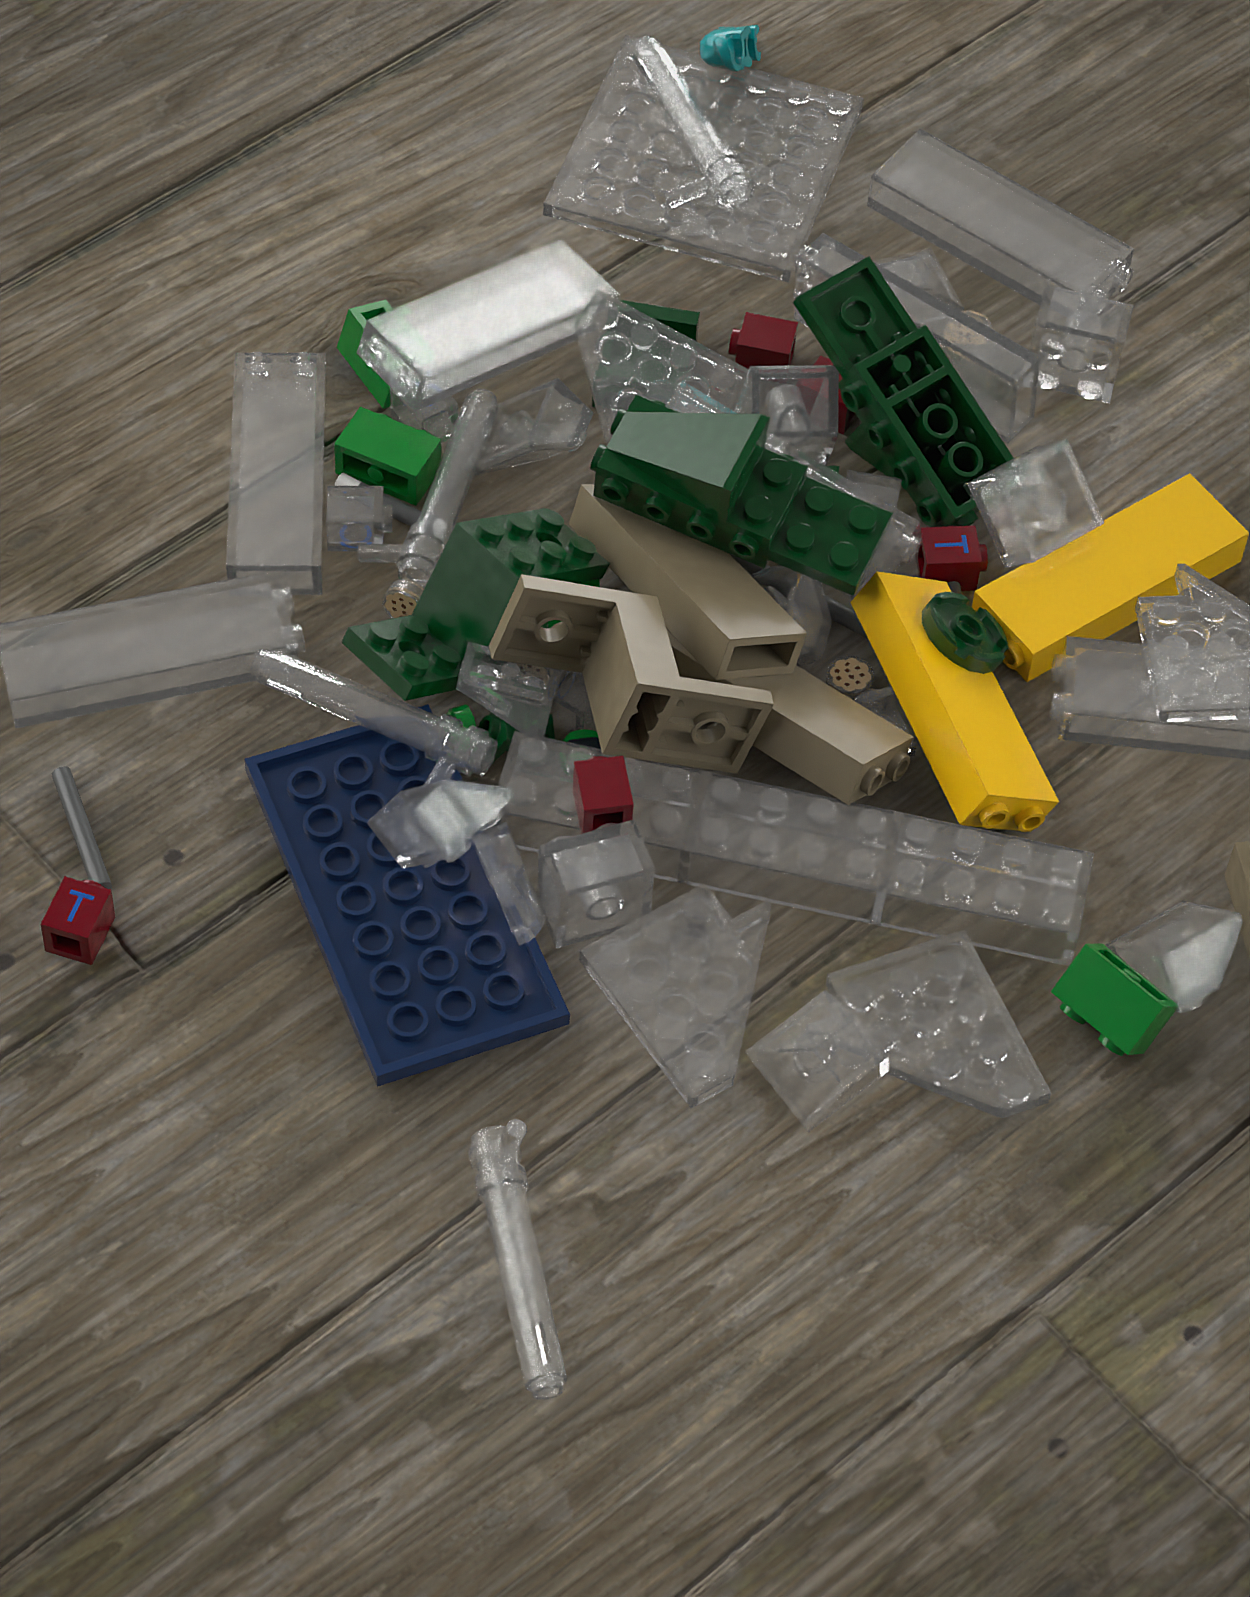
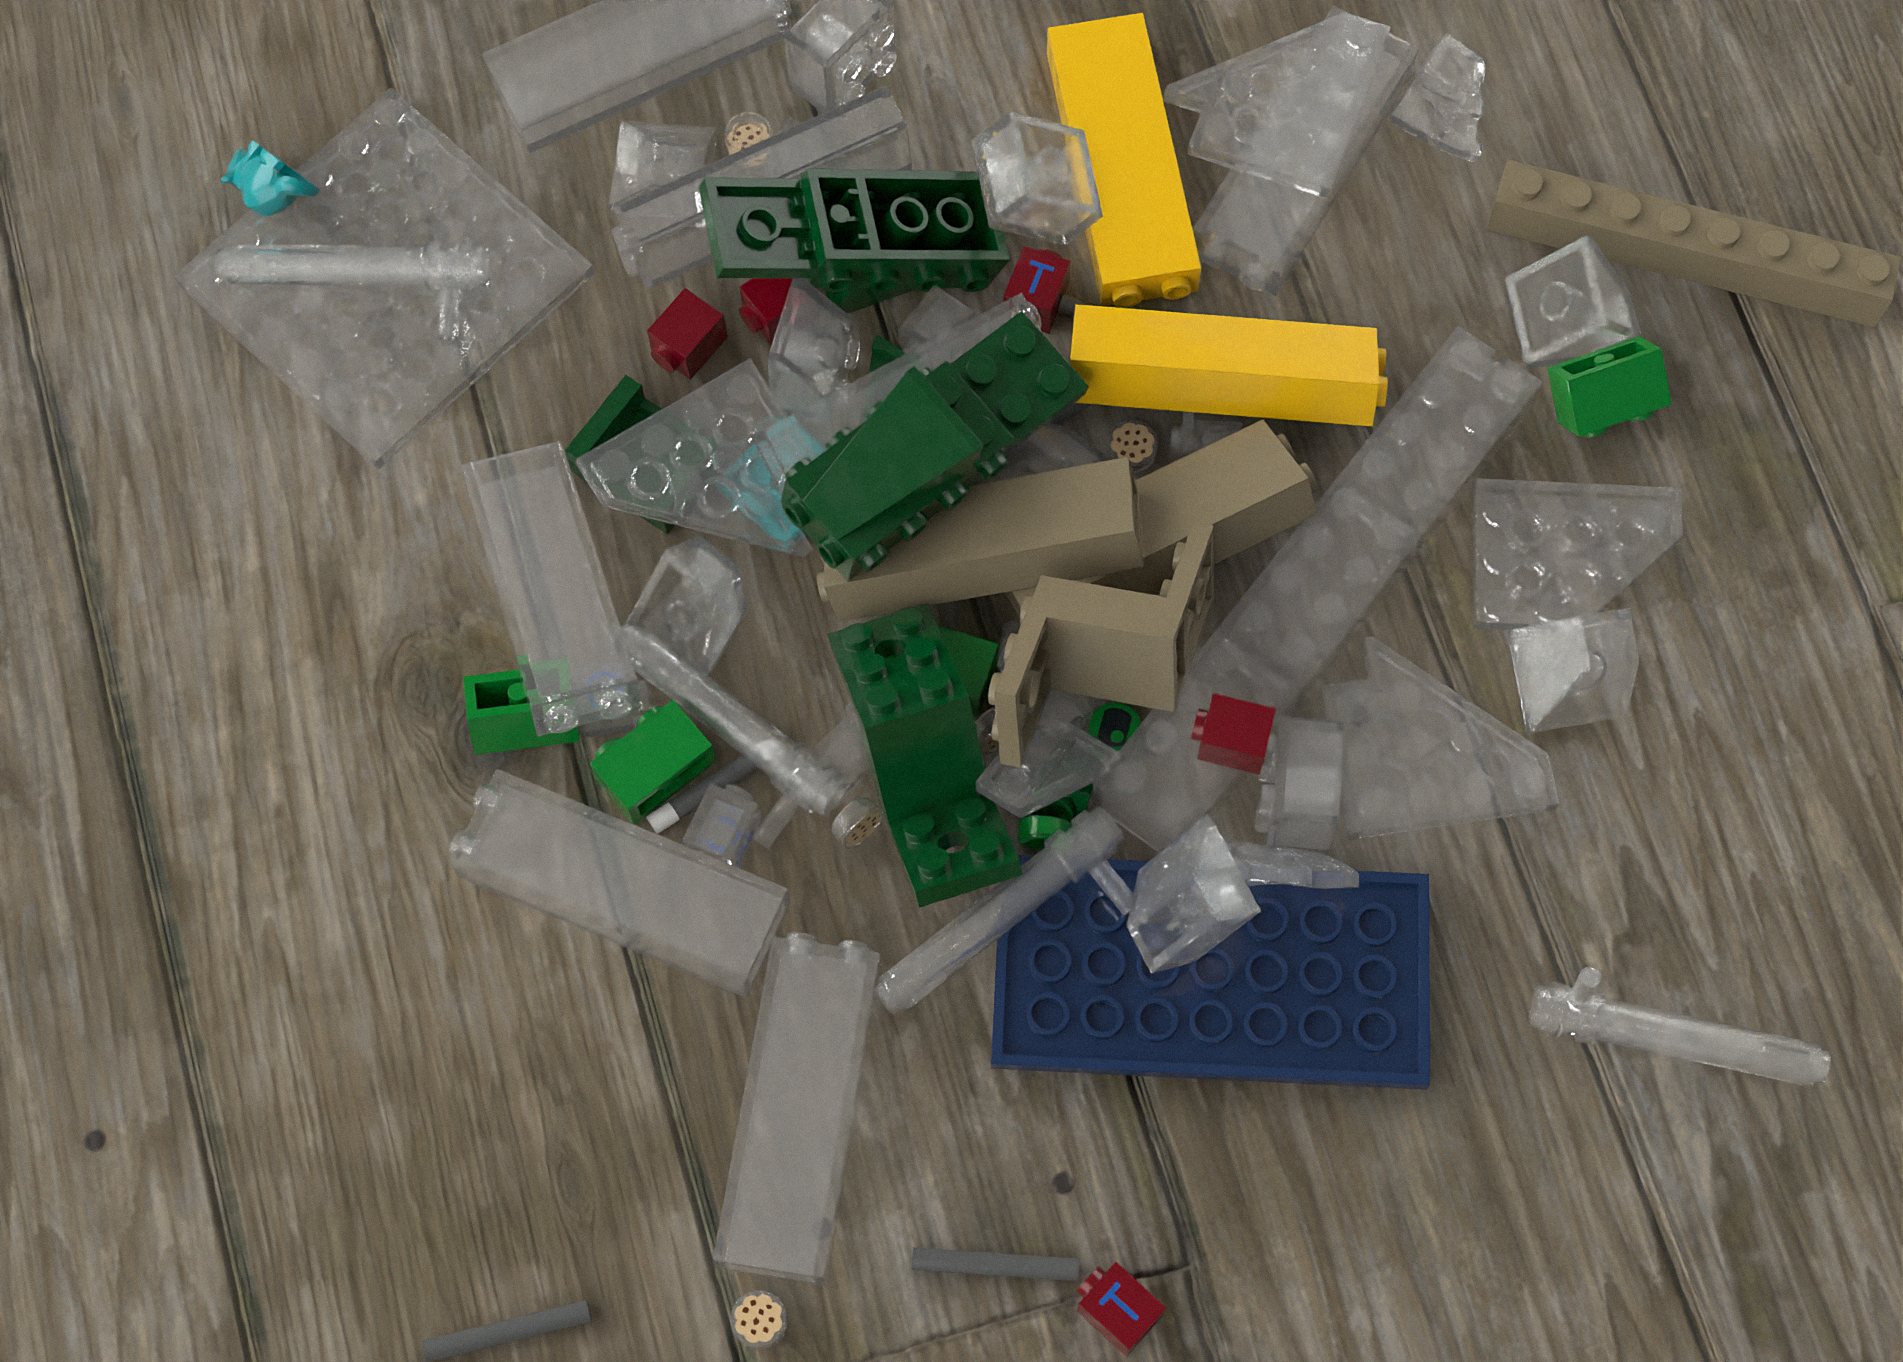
camera: 60 degrees left, 15 degrees up
dark green tile [922,592,1008,674] -> none

